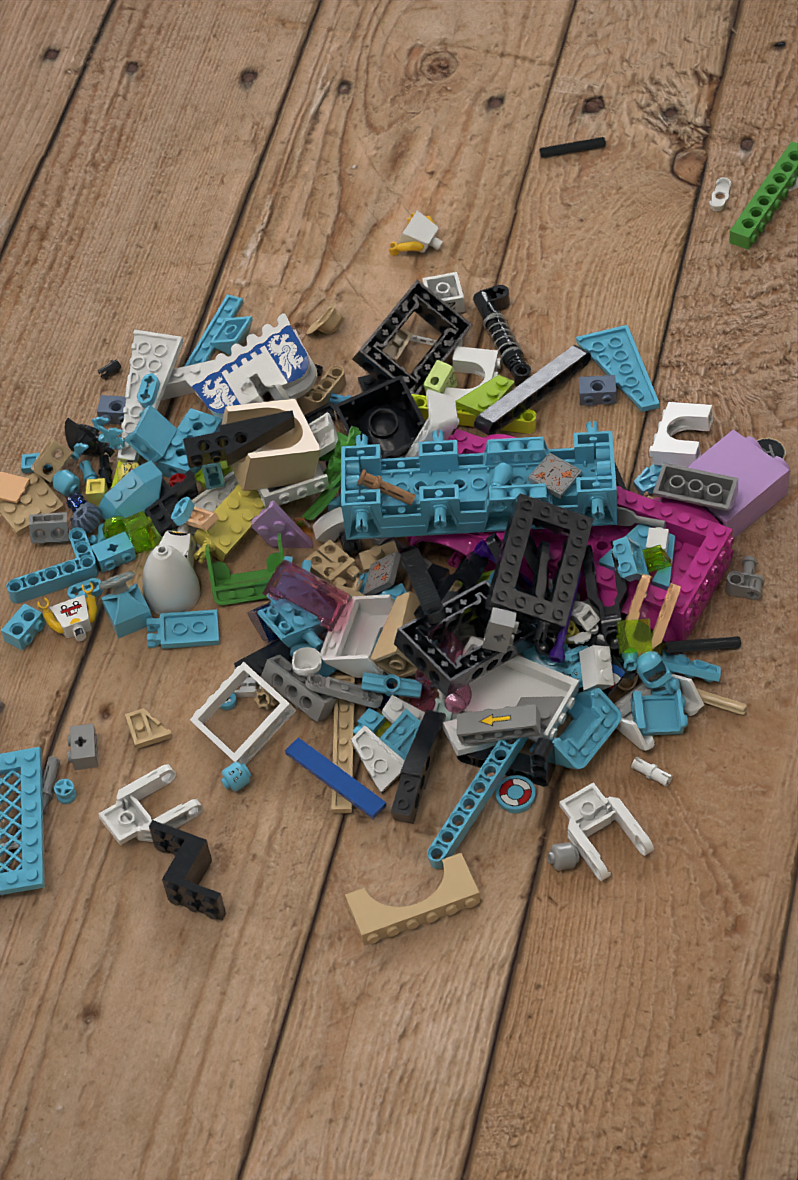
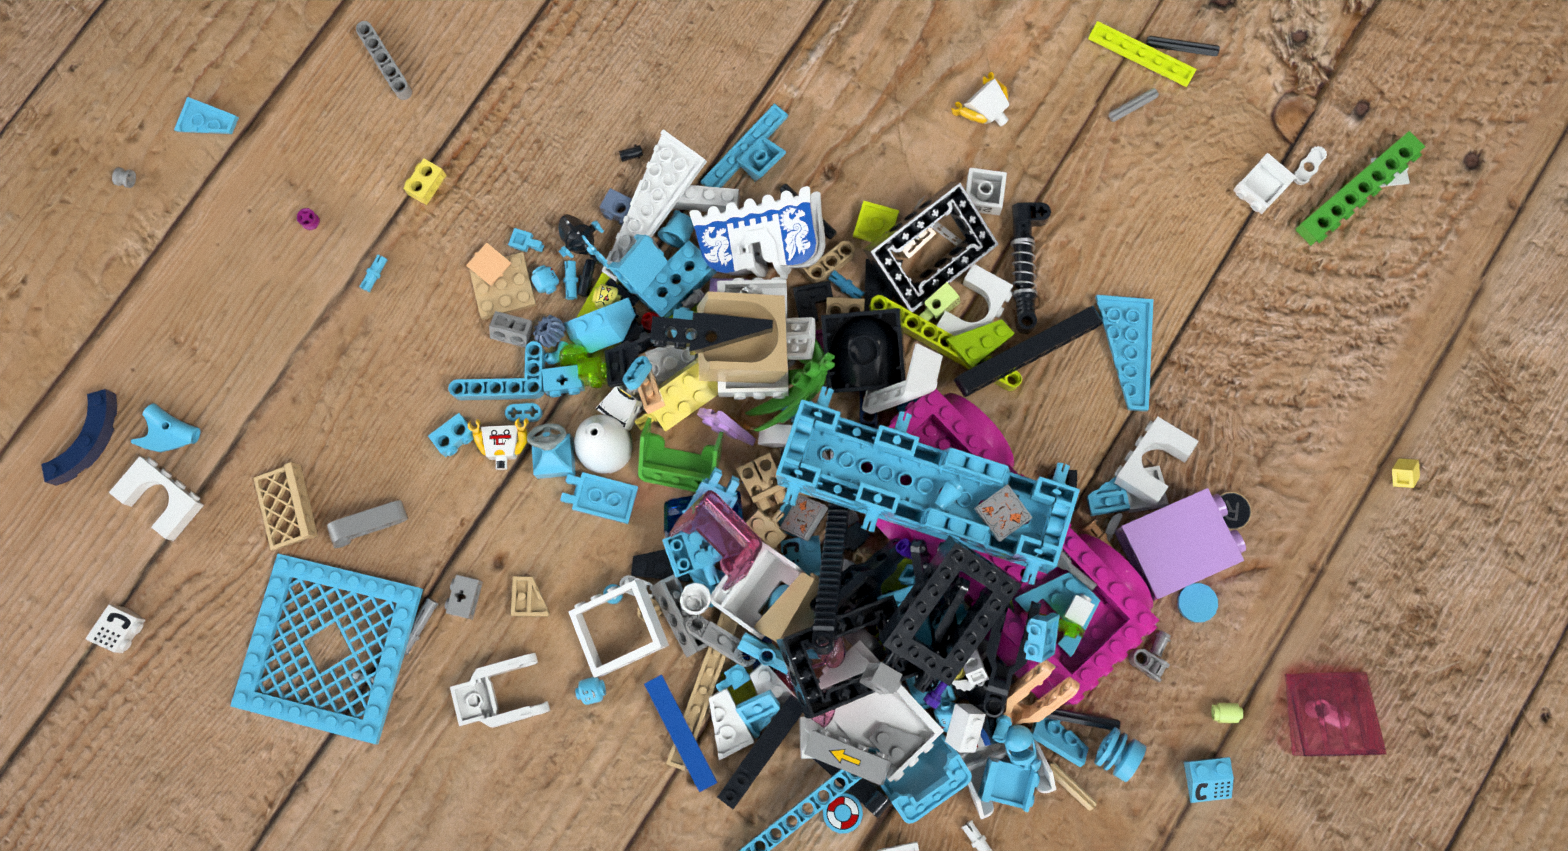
camera: 20 degrees right, 25 degrees up
tan brick [31,438,72,482] -> none
medium azure wheel [54,779,77,804] -> none
clear blue wheel [66,493,87,513] -> none
light yellow panel [86,478,108,507] -> none
medium azure beam [137,373,160,408] -> none
black bracket [149,820,226,921] -> none
tan piece [306,302,344,335] -> none
medium nougat pin [356,469,416,506] -> none
medium azure axle [564,645,588,662] -> none
sand blue brick [579,375,617,405] -> none
clear neon green piece [616,618,653,654] -> none
light grey slope [653,462,738,511] -> none
none -> medium azure hat [658,210,694,248]
none -> neon yellow plate [853,201,899,242]
none -> neon yellow plate [1088,21,1196,87]
none -> medium azure wheel [1094,727,1147,782]
none -> light grey axle [1108,88,1159,122]
none -> medium azure tile [1177,583,1218,623]
none -> white panel [1233,153,1296,214]

